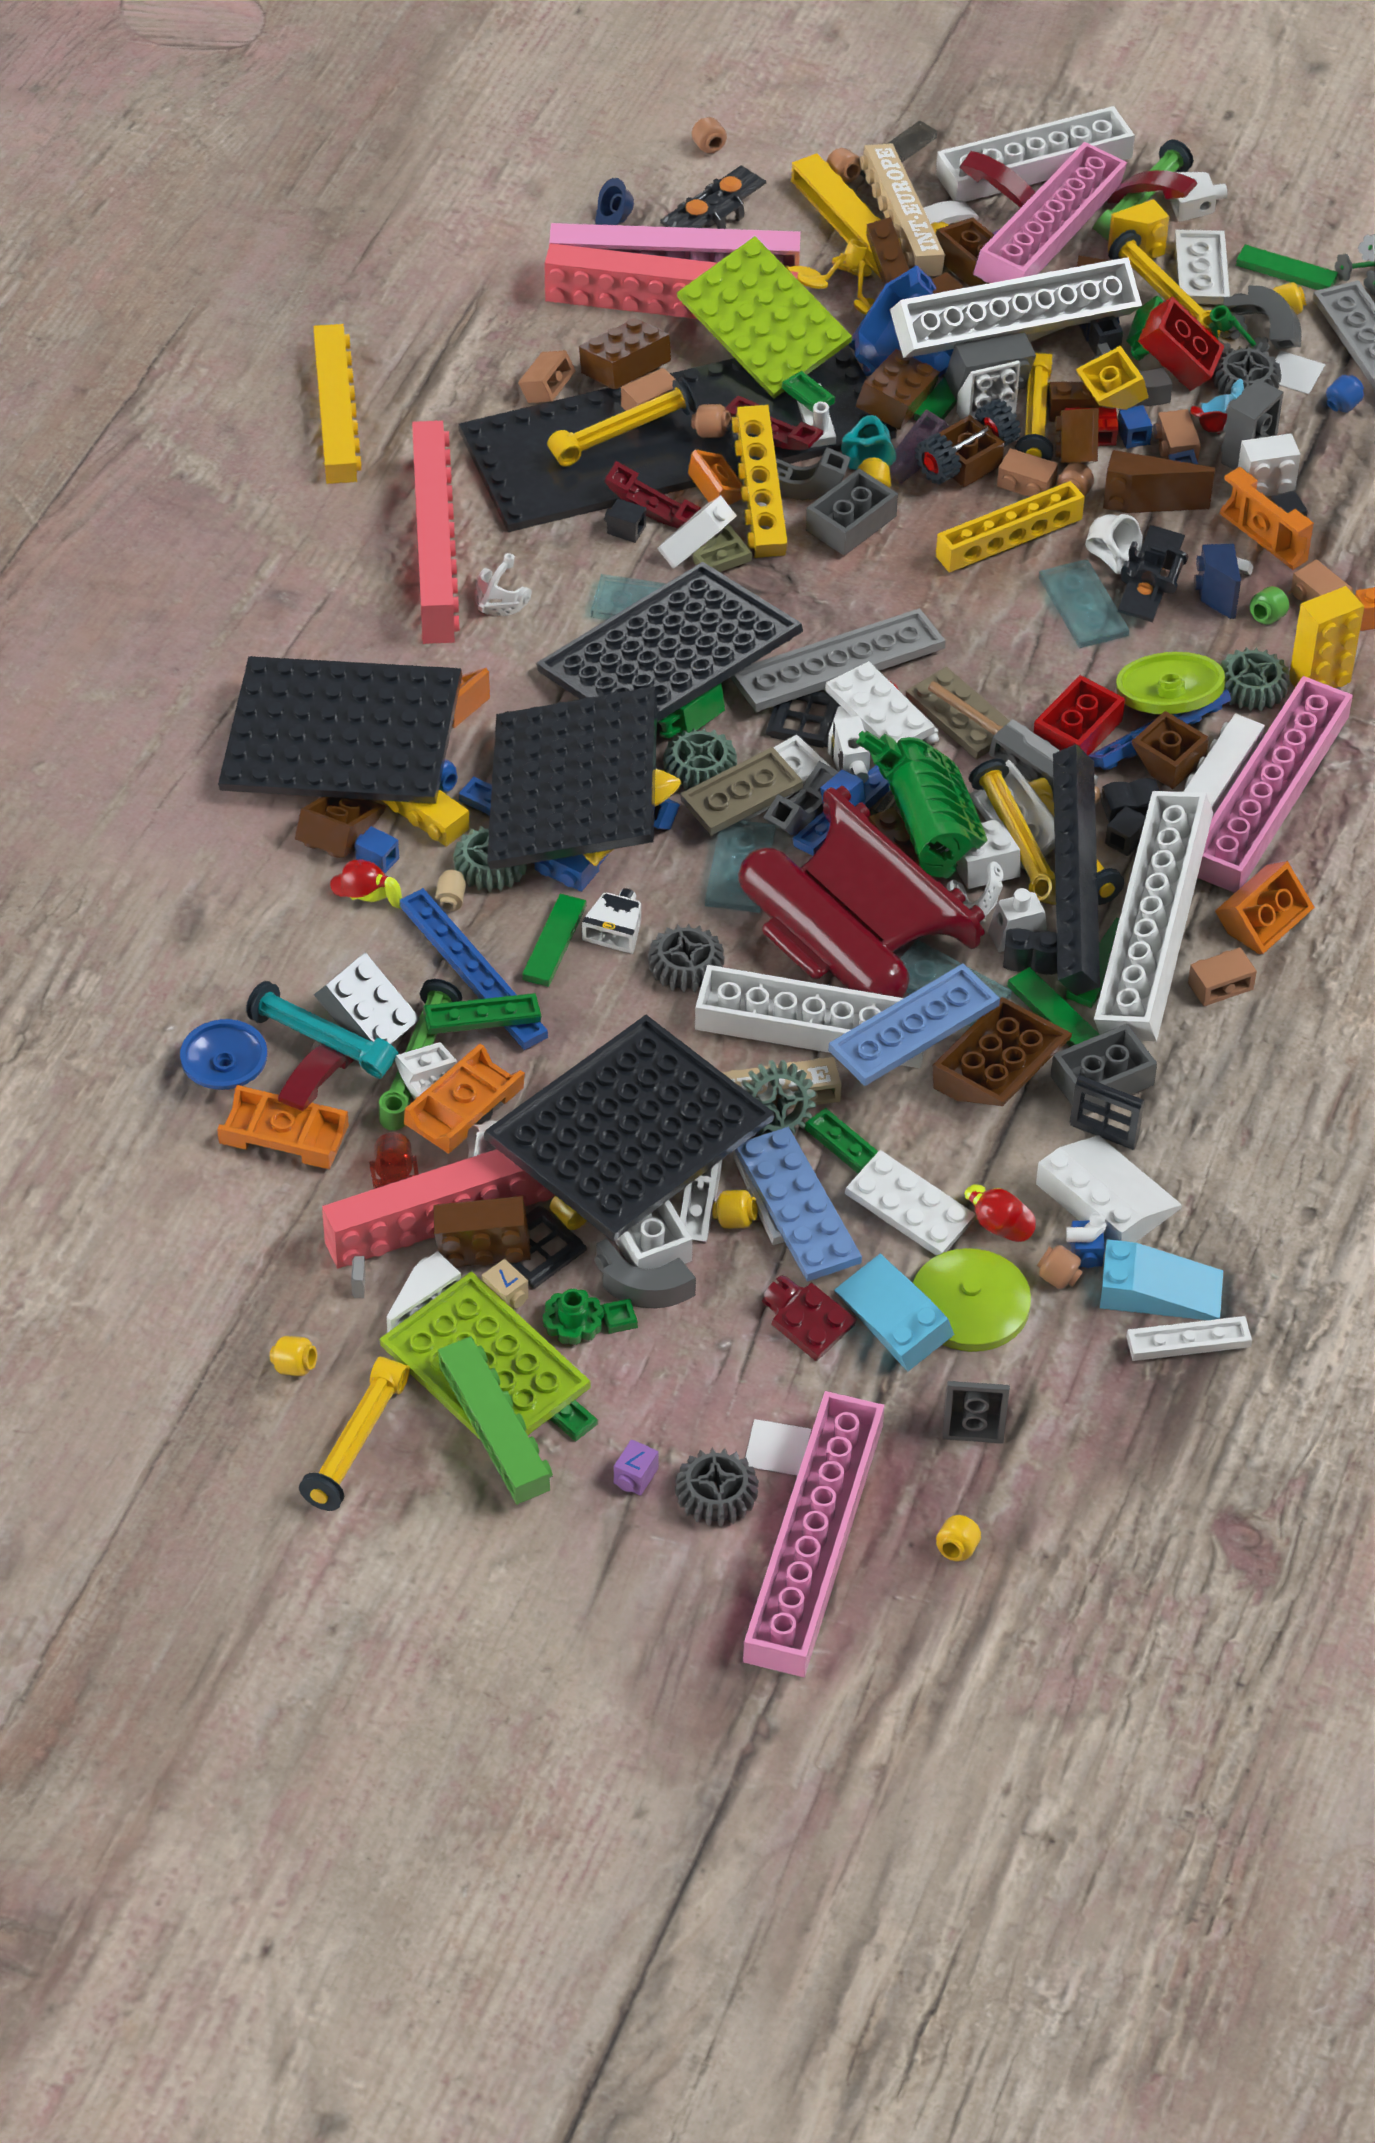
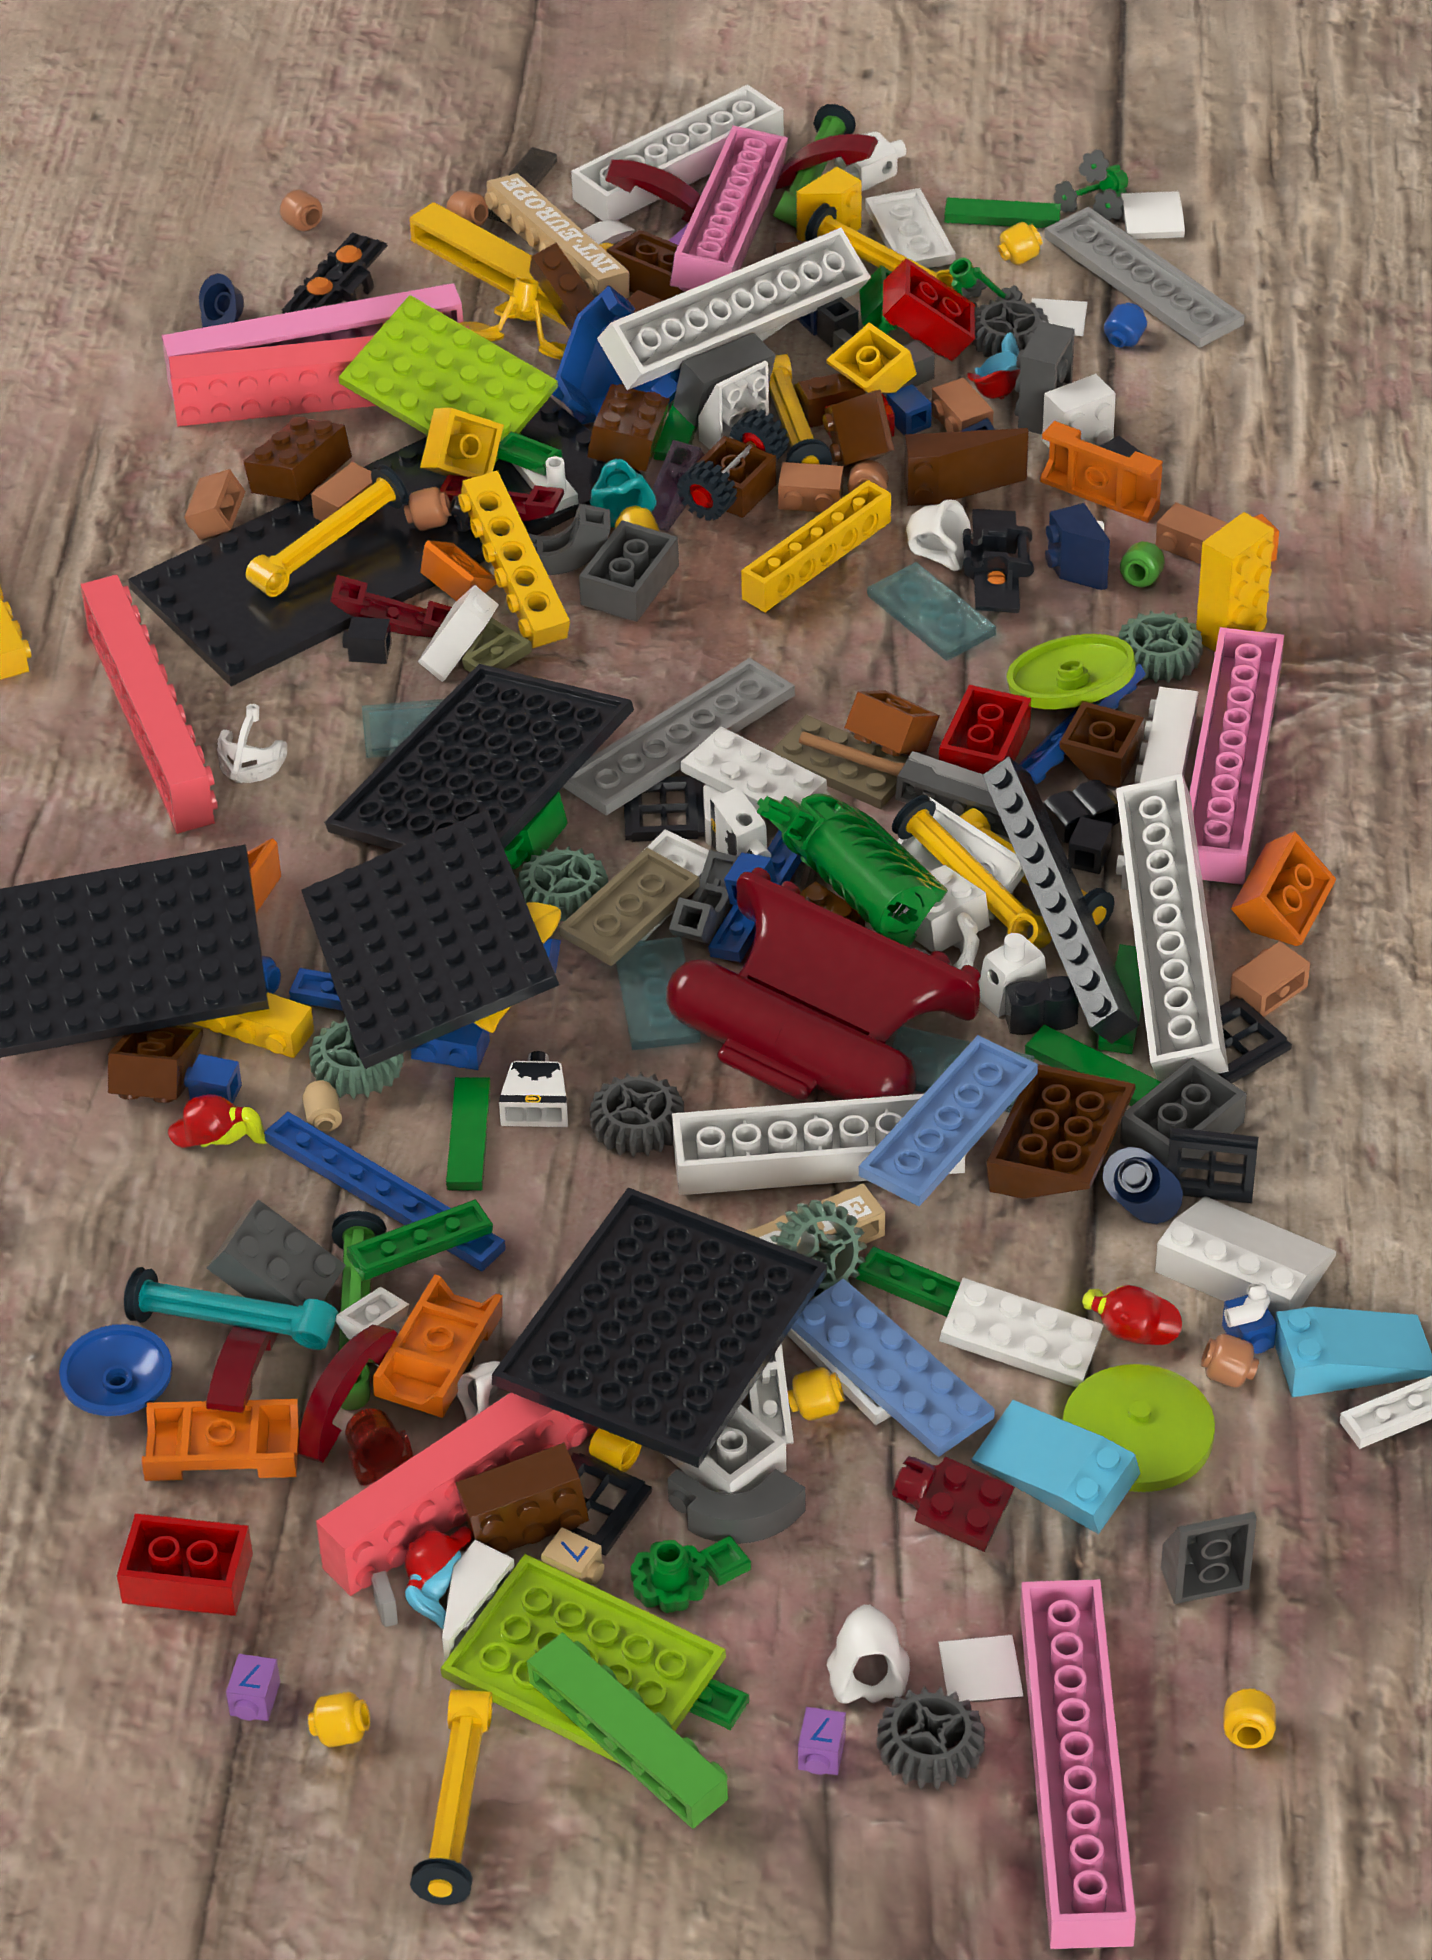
camera: 15 degrees left, 5 degrees down
dark grey arch [1223,285,1302,349] -> none
none -> red brick [117,1513,253,1616]
none -> medium lavender brick [226,1654,280,1721]
none -> dark red slope [298,1325,398,1463]
none -> hair [405,1527,472,1629]
none -> yellow slope [420,408,504,478]
none -> white piece [827,1605,910,1703]
none -> dark orange brick [844,690,940,757]
none -> dark blue piece [1102,1147,1183,1224]
none -> black piece [1218,997,1292,1083]

